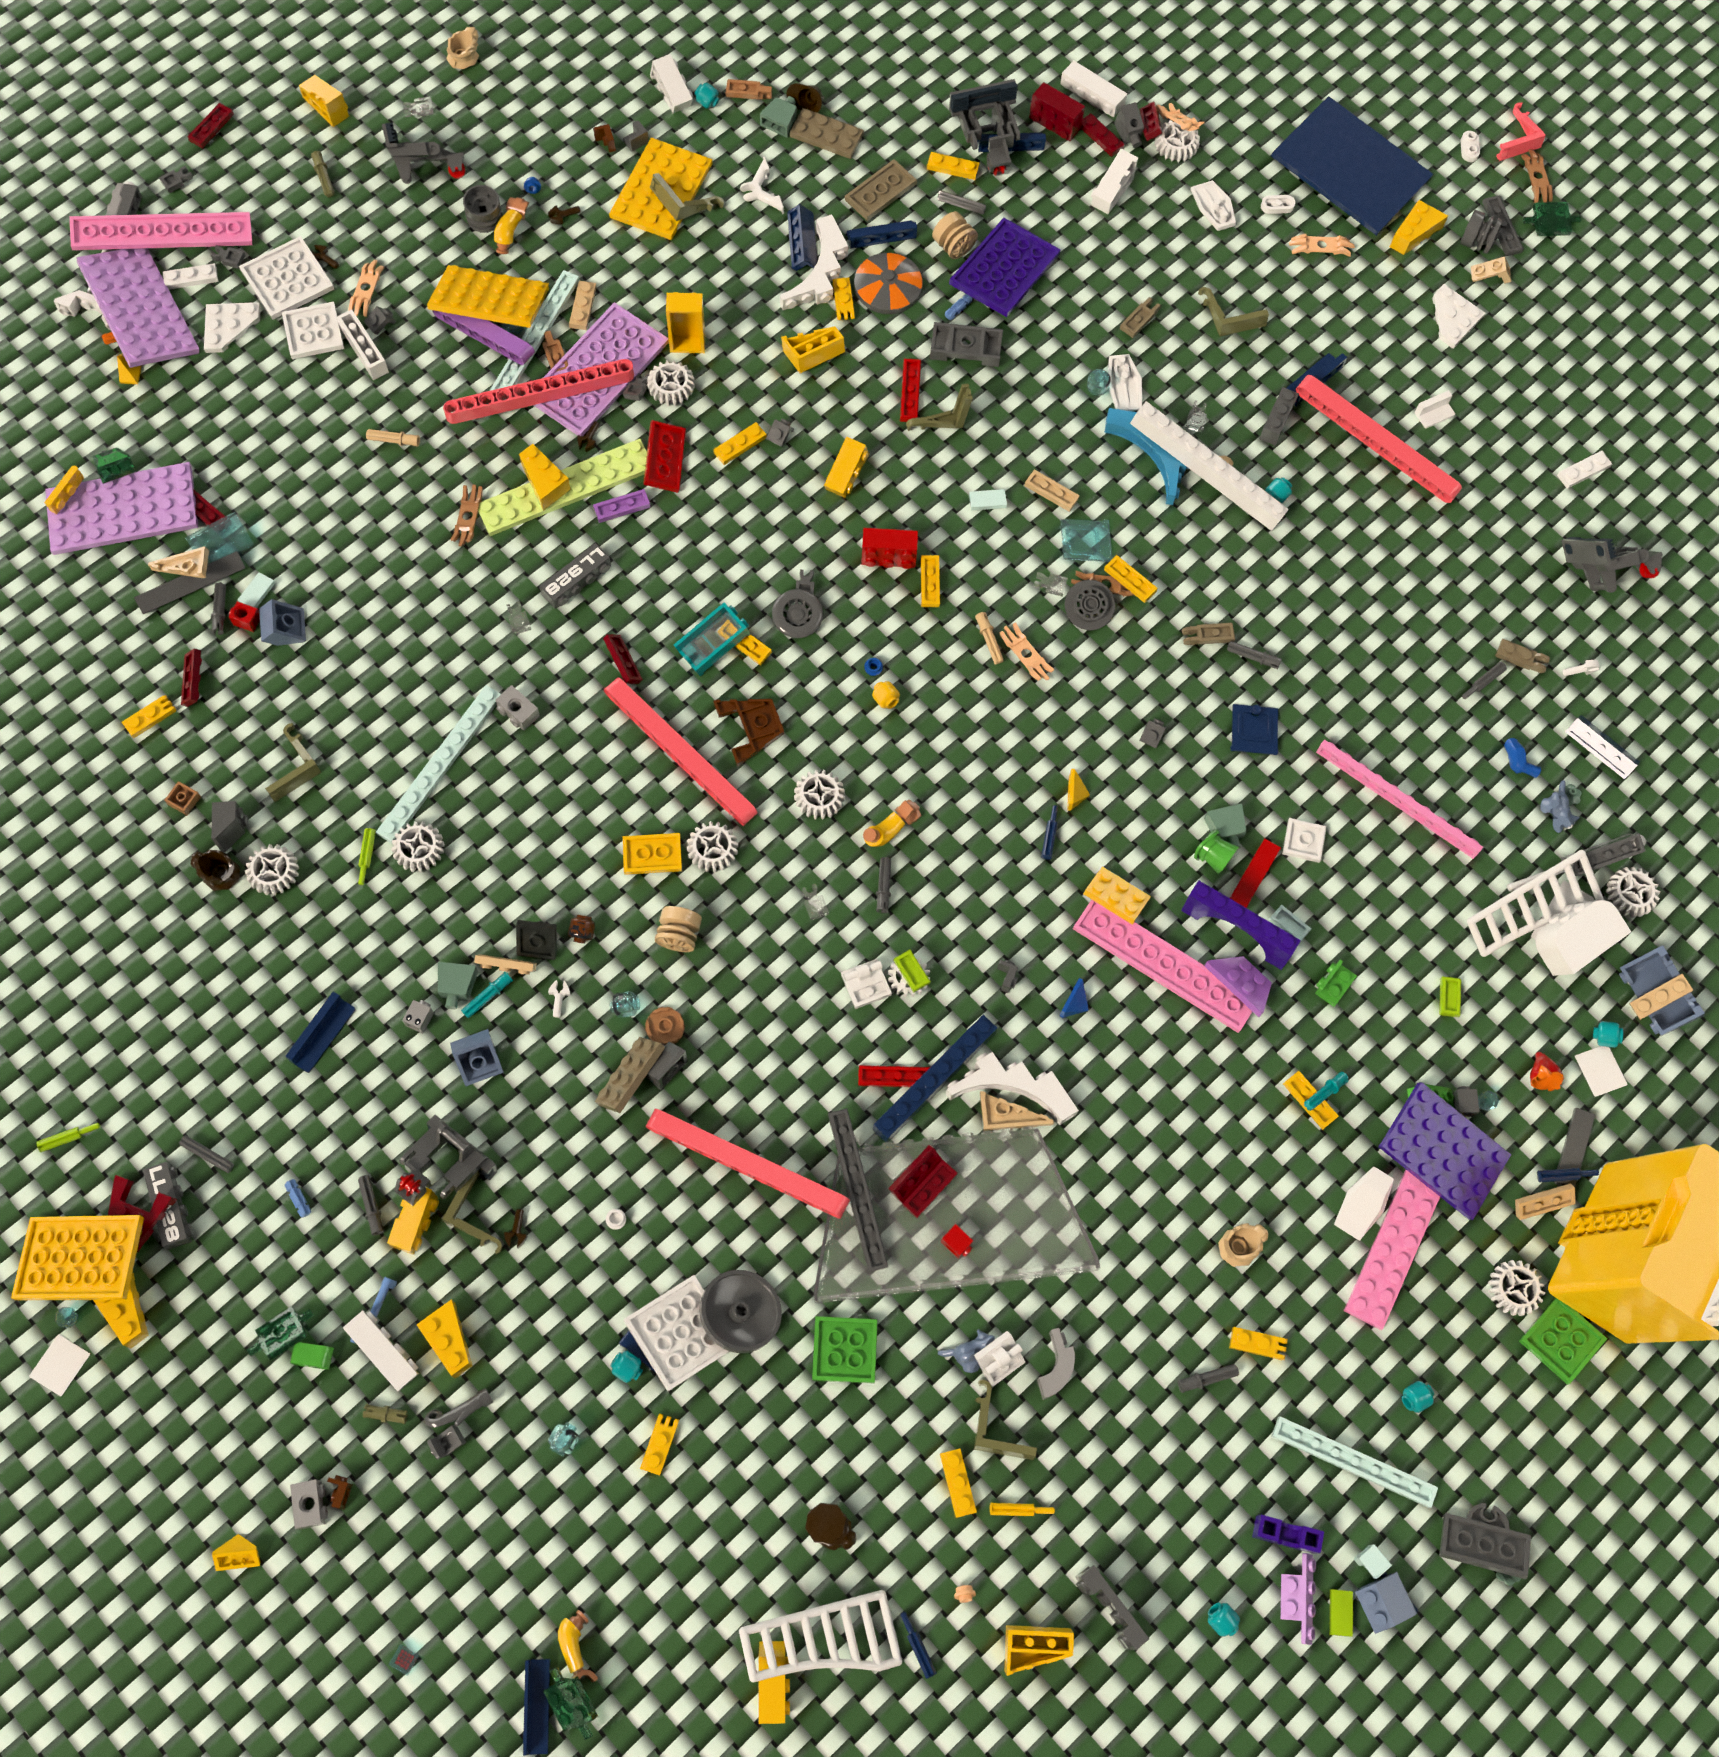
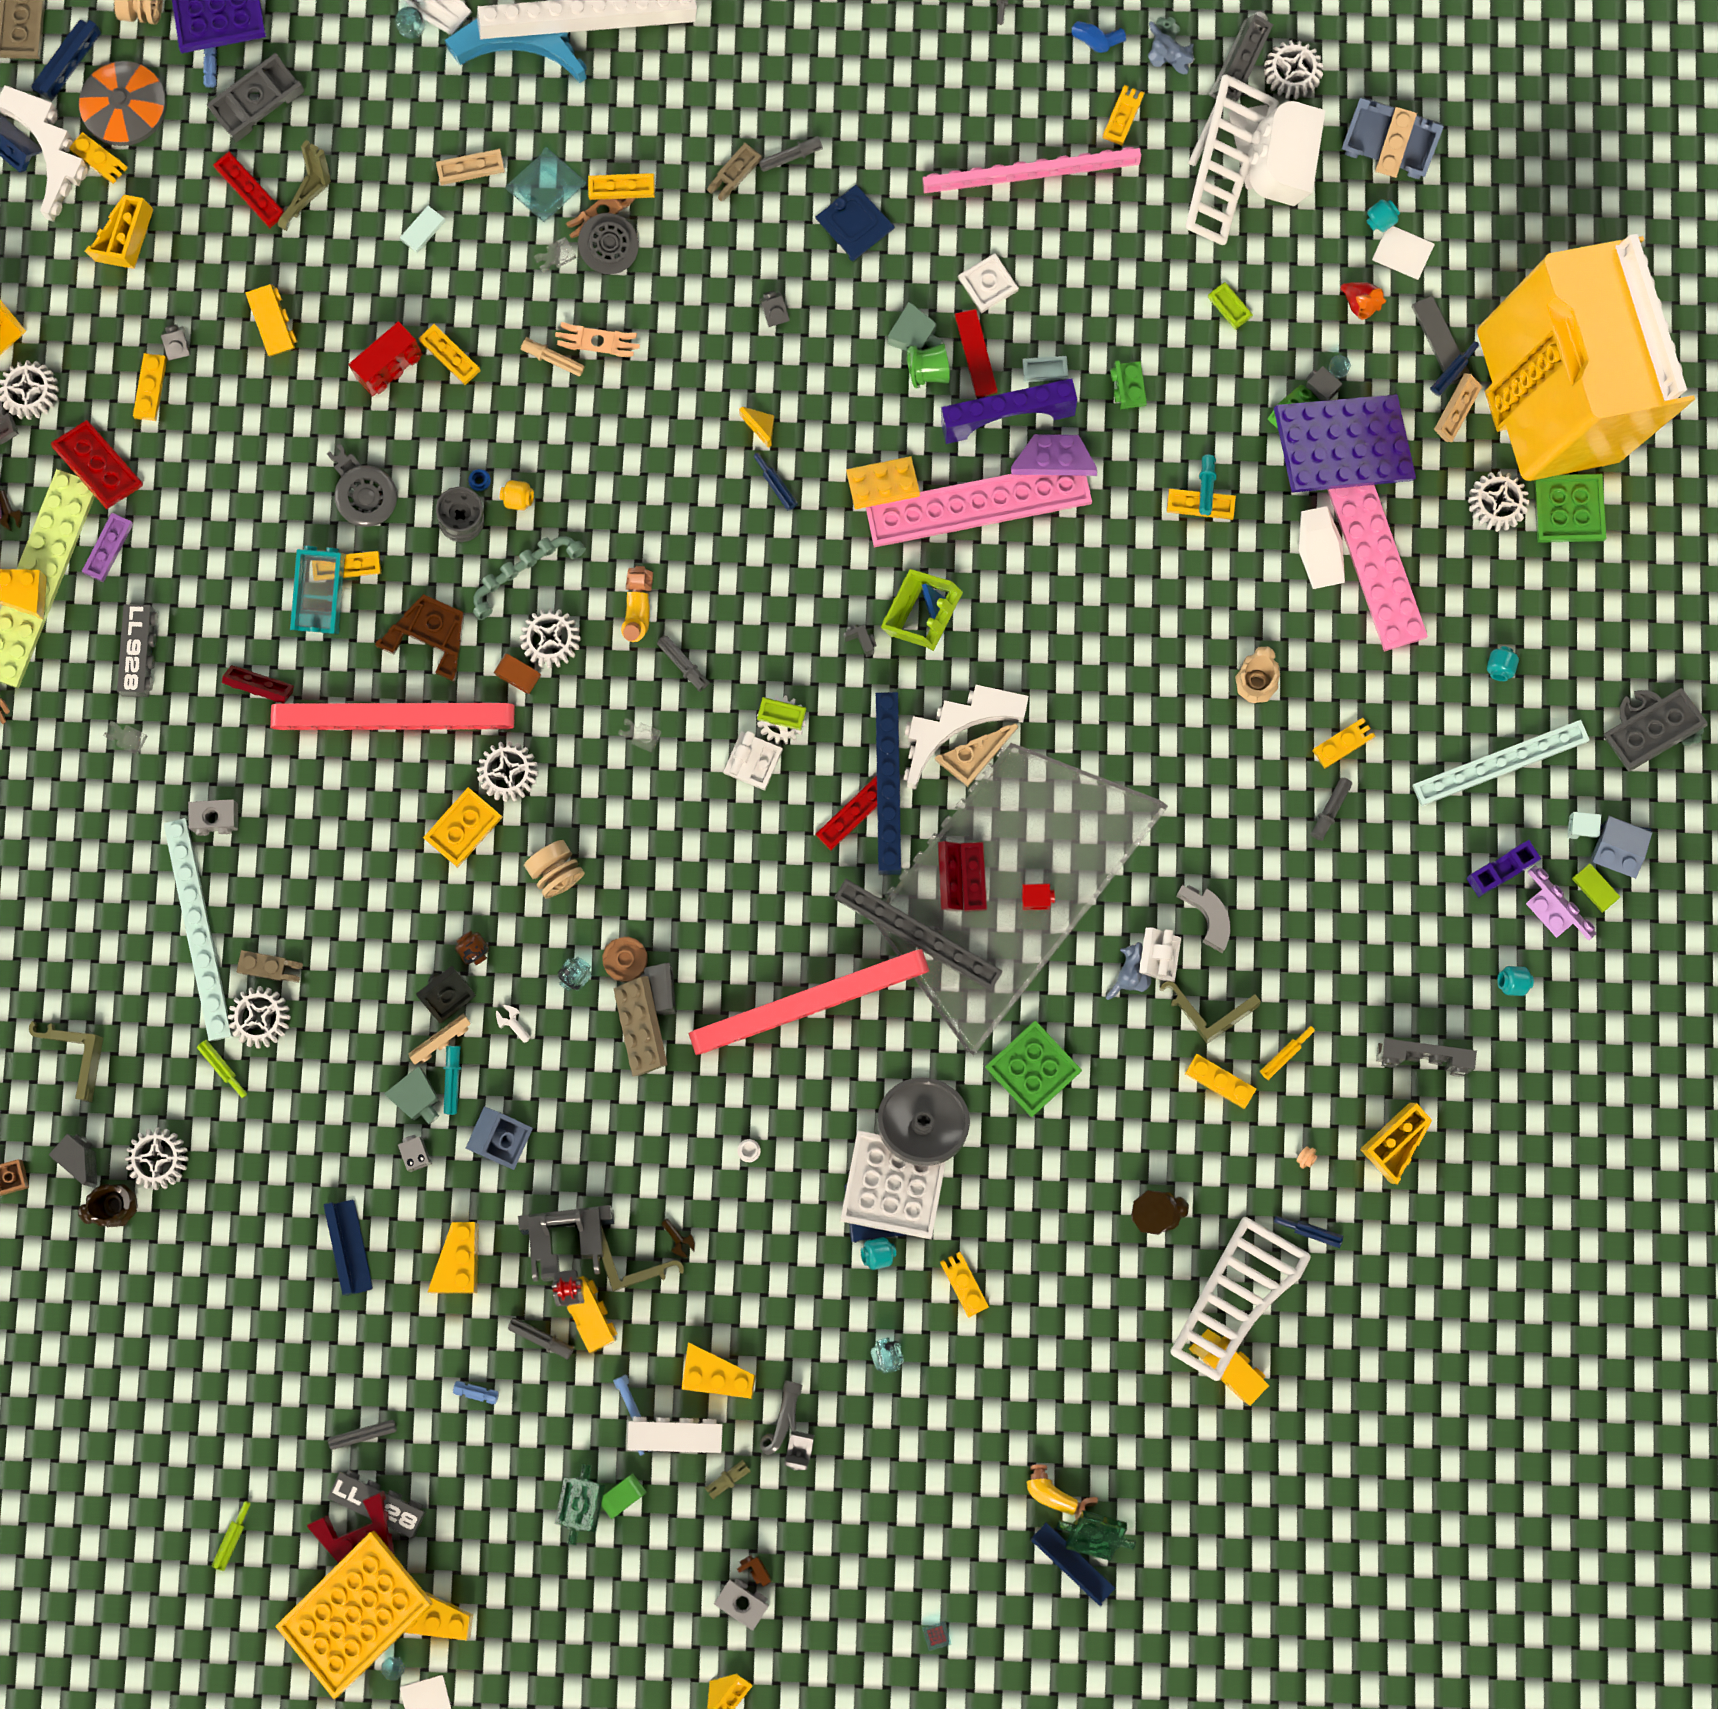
camera: 35 degrees left, 10 degrees up
none -> dark tan hinge [236,950,303,983]
none -> yellow wedge [428,1222,479,1294]
none -> dark grey wheel [436,486,485,543]
none -> sand green bar [473,536,586,620]
none -> dark orange beam [493,653,541,694]
none -> lime window [880,569,963,651]
none -> yellow hinge [1103,85,1145,146]

